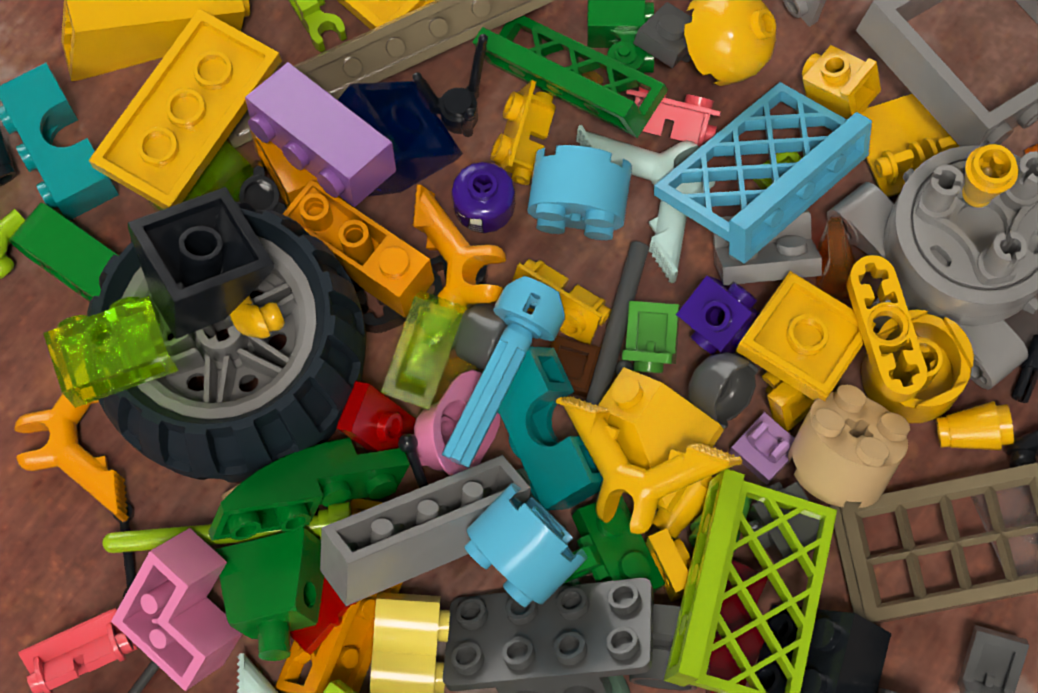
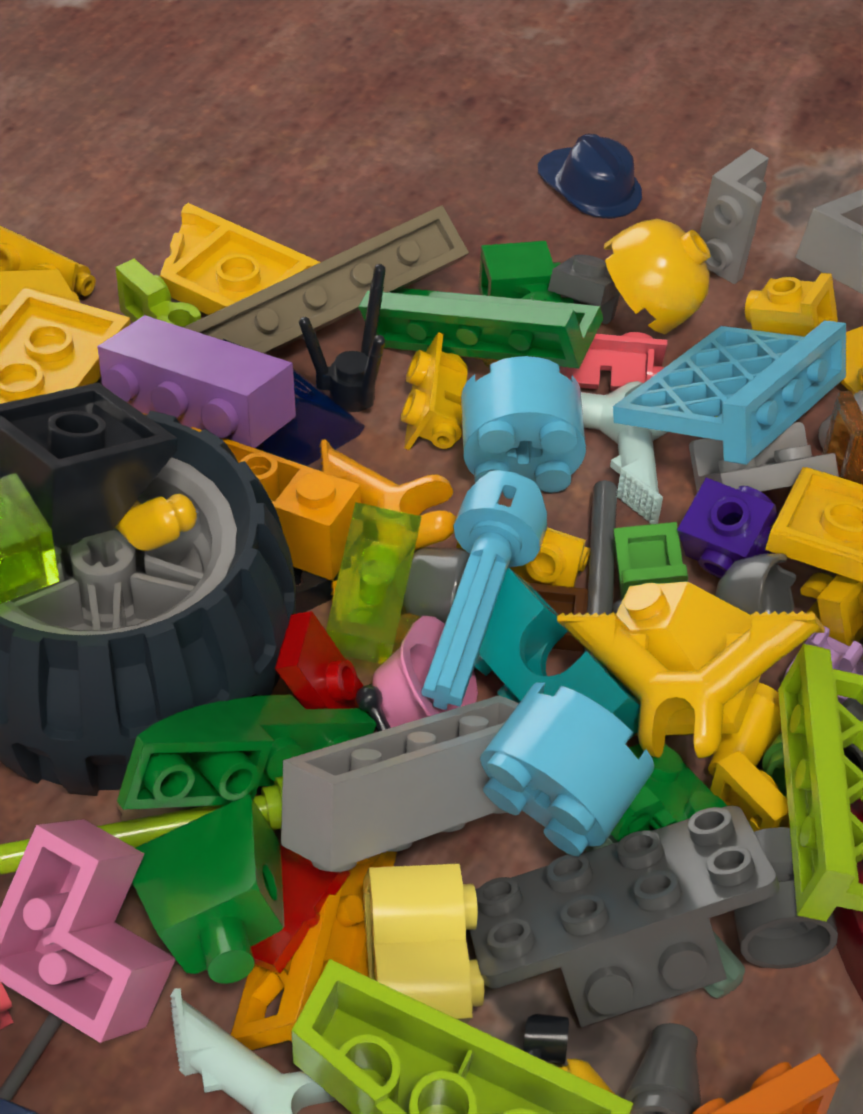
camera: 15 degrees left, 25 degrees down
dark purple head [451,162,516,233] -> none

